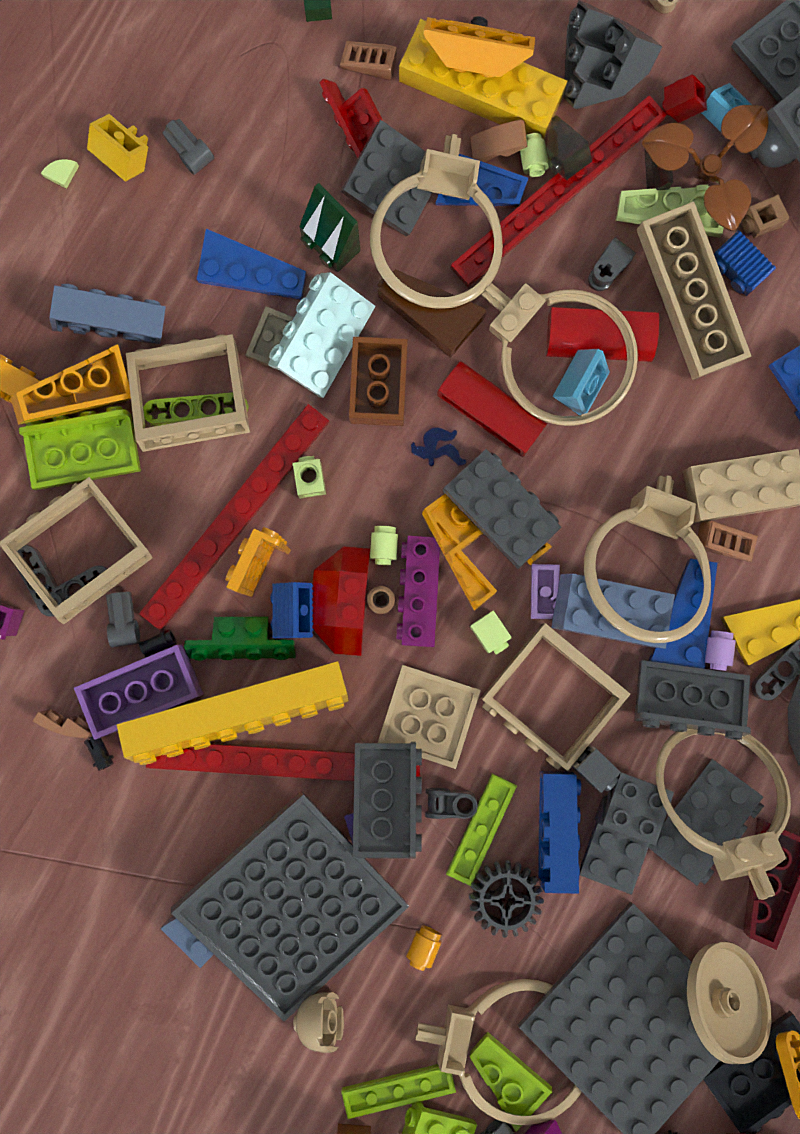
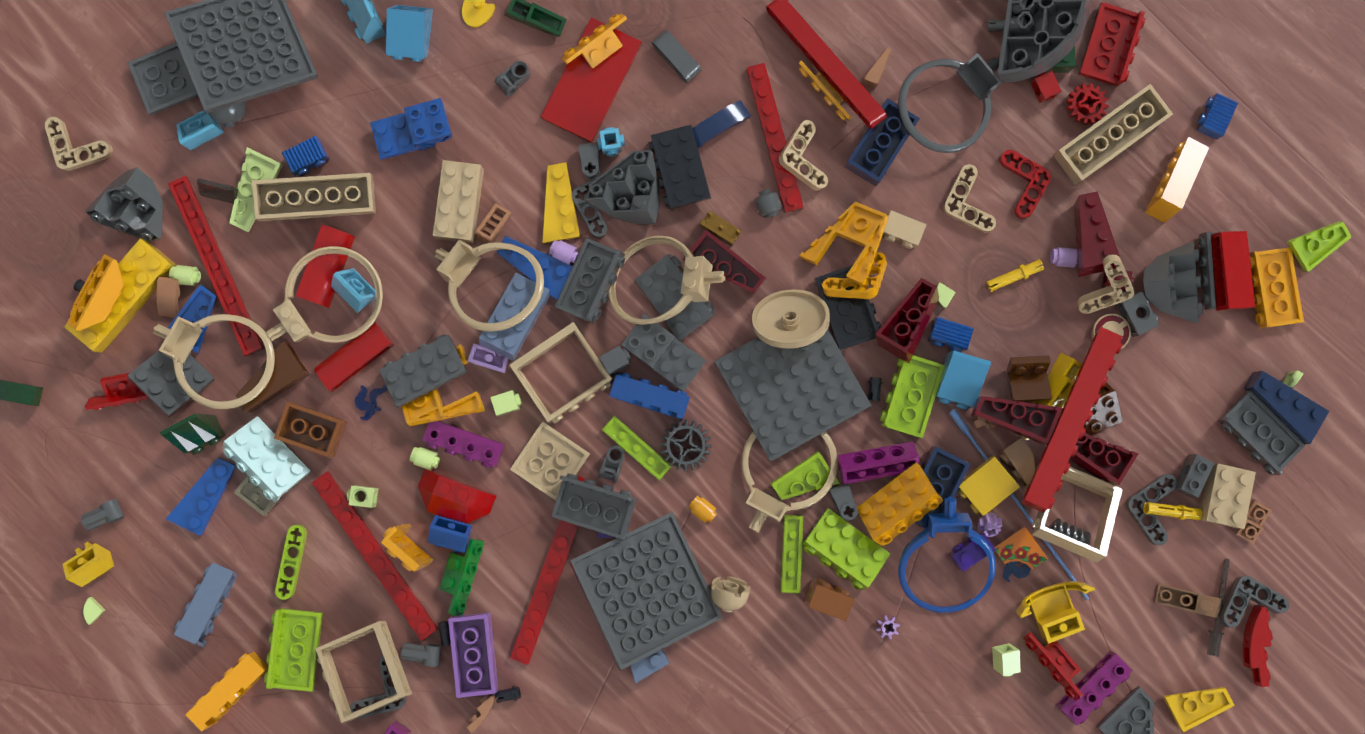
camera: 75 degrees left, 0 degrees up
light orange wedge [11,344,131,425] -> none
yellow brick [116,661,349,765] -> none
tan window [126,334,250,452] -> none
nougat slope [340,41,397,80] -> none
medium nougat brick [367,586,395,614] -> none
clear smoke slope [546,115,592,180] -> none
dark grey piece [588,237,636,291] -> none
dark orange plant [642,105,769,231] -> none
red brick [662,74,707,123] -> none
medium nougat brick [742,195,790,238] -> none

